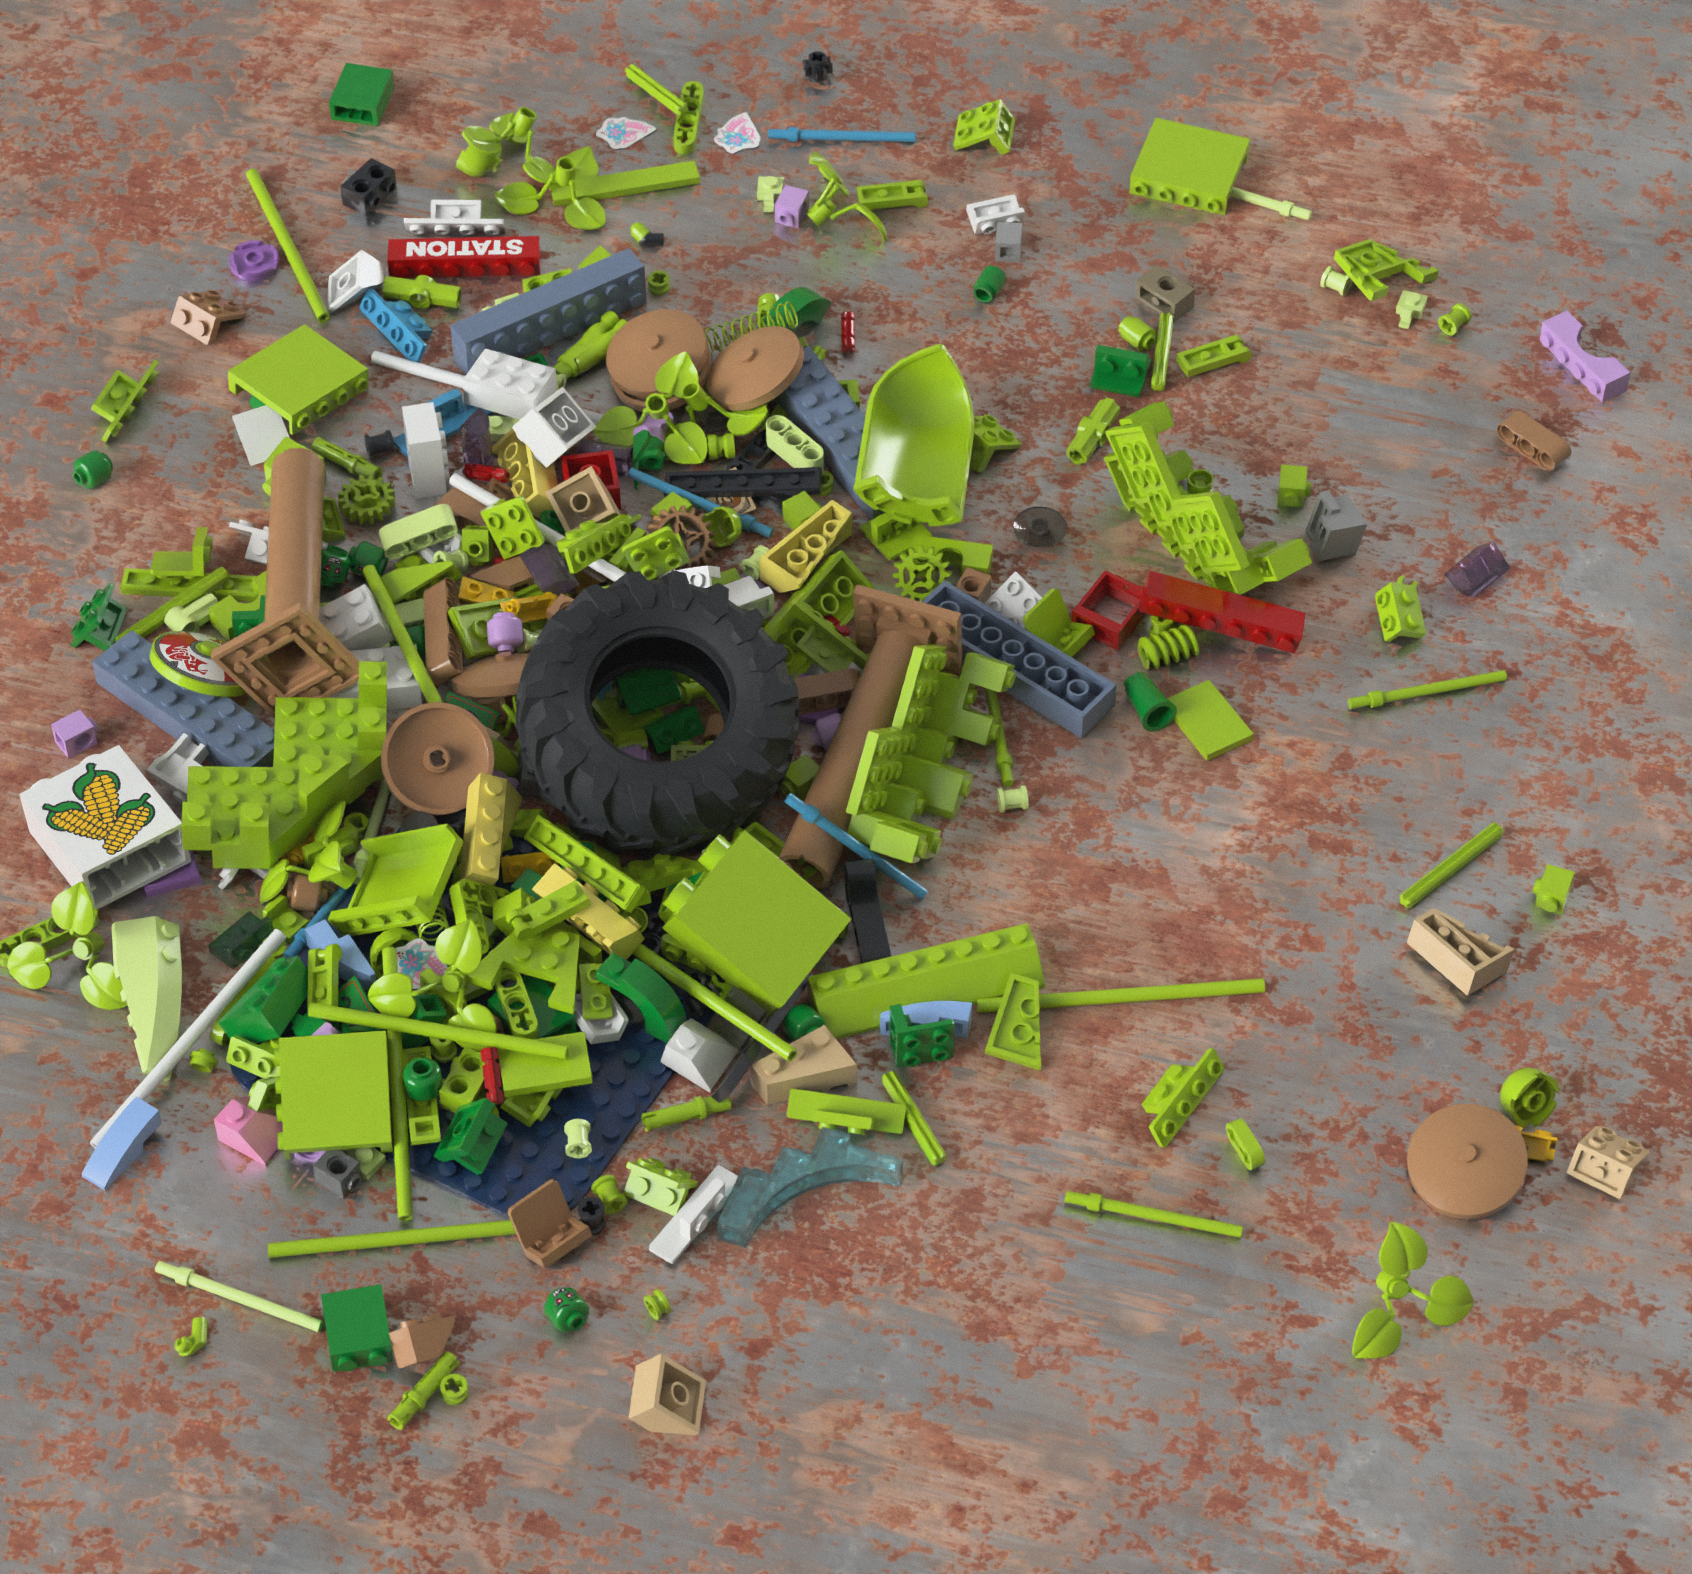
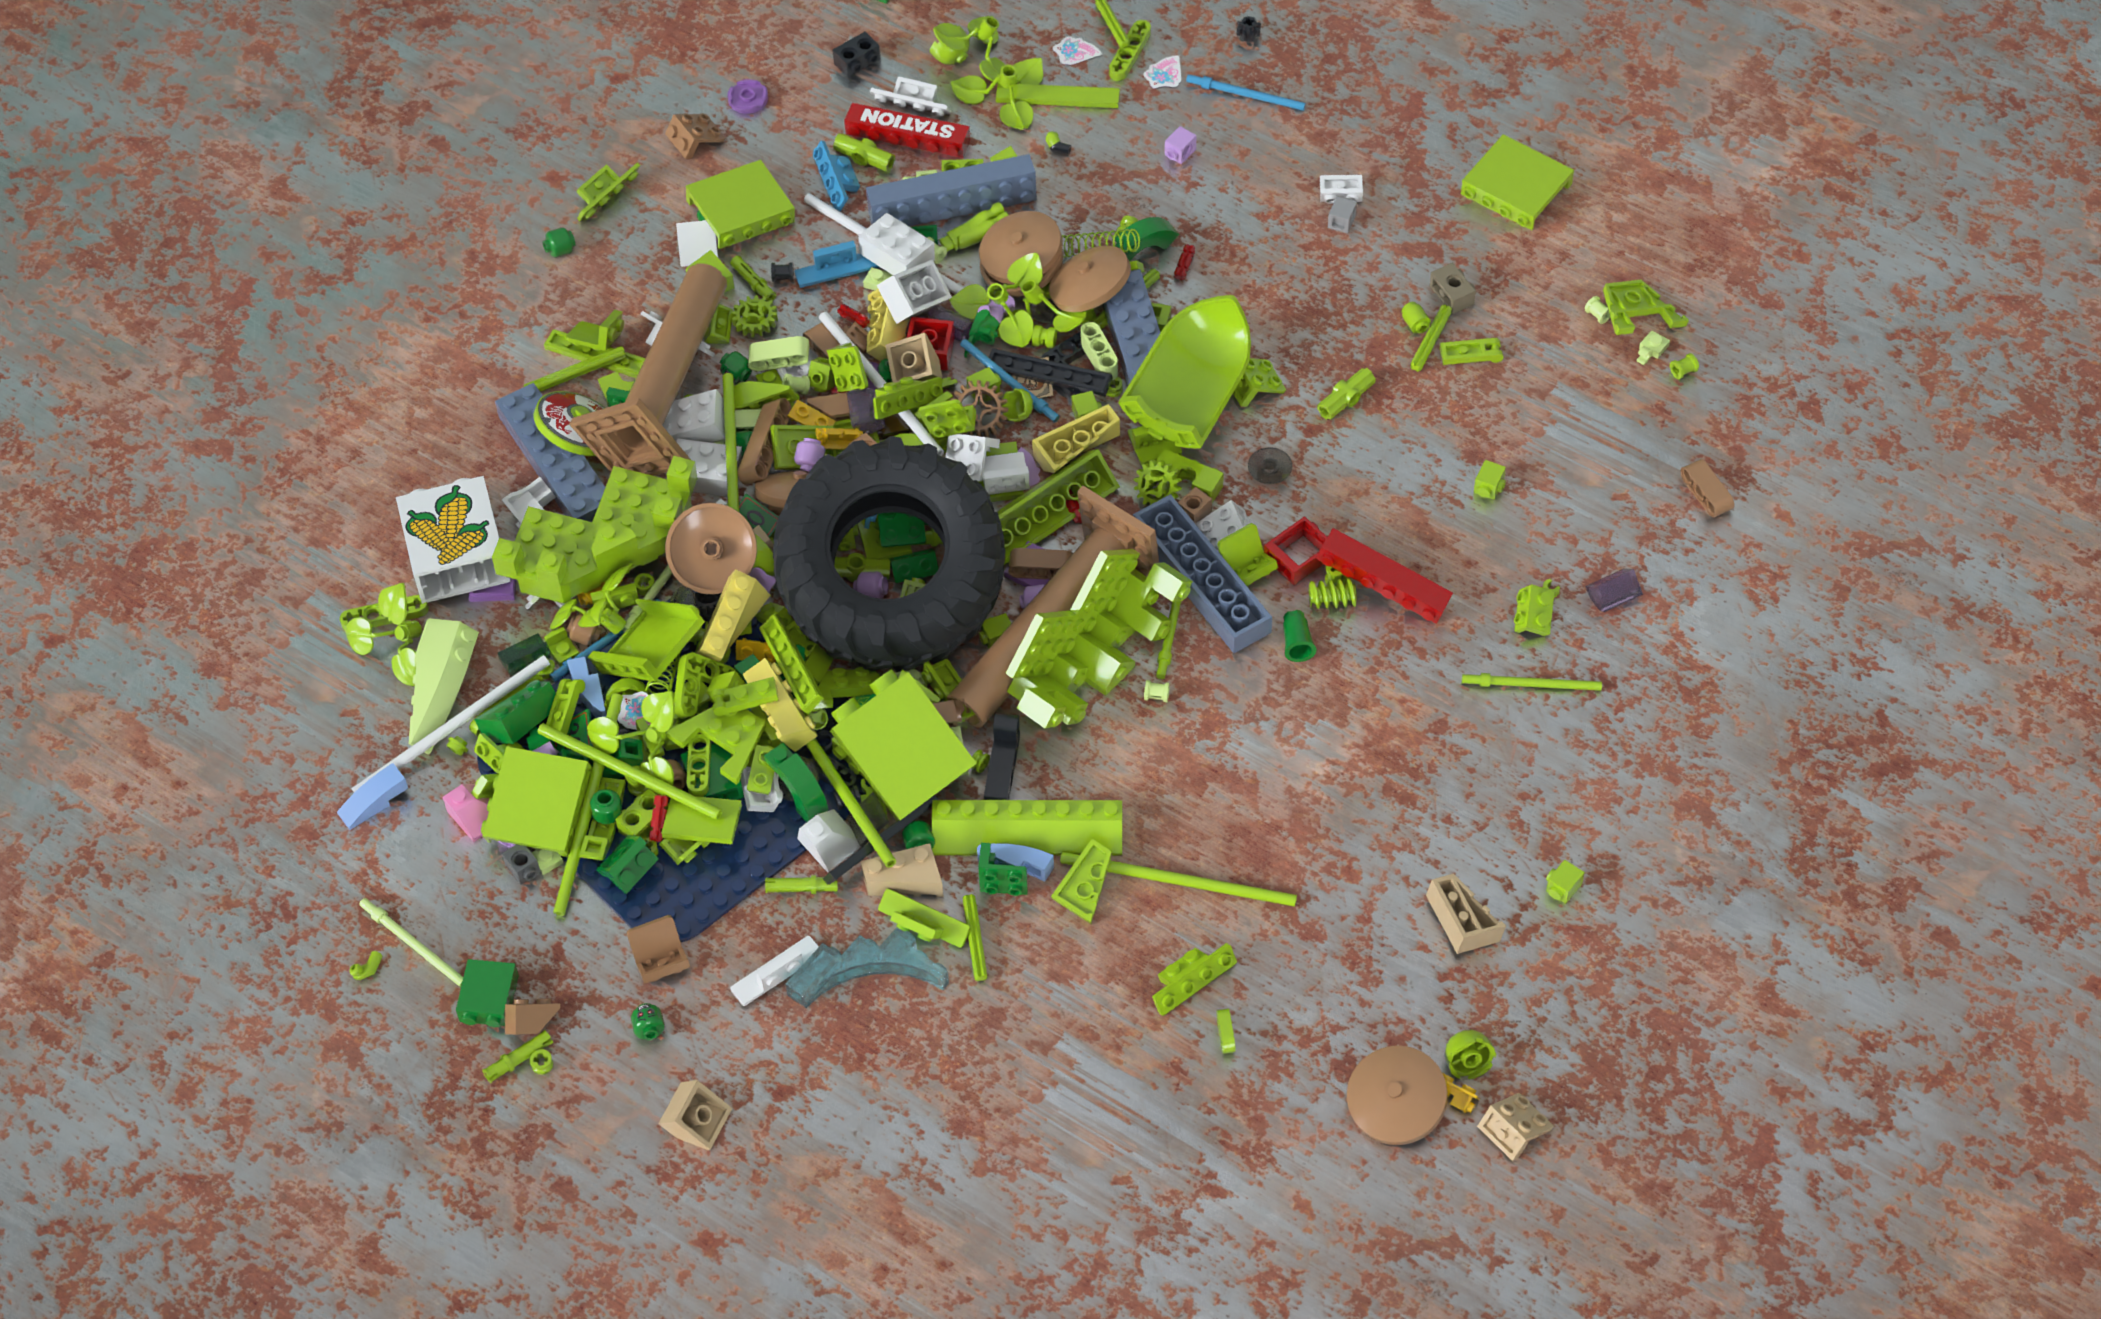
camera: 20 degrees right, 5 degrees up
lavender brick [51,710,98,759] -> none
green bracket [70,583,128,651] -> none
yellowish green piece [164,593,218,632] -> none
lime piece [246,169,330,323] -> none
lime piece [268,1220,516,1258] -> none
green head [321,545,351,587] -> none
white slope [326,250,385,314] -> none
white brick [402,402,450,499] -> none
brick [460,408,493,466] -> none
yellowish green bush [564,1119,592,1158] -> none
black bush [578,1197,606,1236] -> none
lime bush [591,1175,628,1214] -> none
lime bracket [623,1157,698,1216] -> none
lime bush [643,1289,671,1320] -> none
lime bush [647,270,670,295] -> none
yellowish green bush [740,545,770,580] -> none
yellowish green plate [757,176,783,212] -> none
dark azure bar [784,793,928,900] -> none
lime bracket [789,600,870,673] -> none
lime plant [806,151,887,242] -> none
lime plate [856,180,929,210] -> none
lime bracket [953,99,1015,155] -> none
green brick [973,266,1006,303] -> none
lime bar [1064,1190,1243,1238] -> none
green bracket [1090,345,1151,397] -> none
lime brick [1103,401,1312,595] -> none
lime tile [1167,680,1254,761] -> none
lime wheel [1187,469,1214,494] -> none
yellowish green bar [1229,187,1312,221] -> none
light grey plate [1306,490,1367,561] -> none
lime plant [1352,1221,1474,1359] -> none
lime axle [1399,822,1503,908] -> none
lavender arch [1540,311,1630,402] -> none

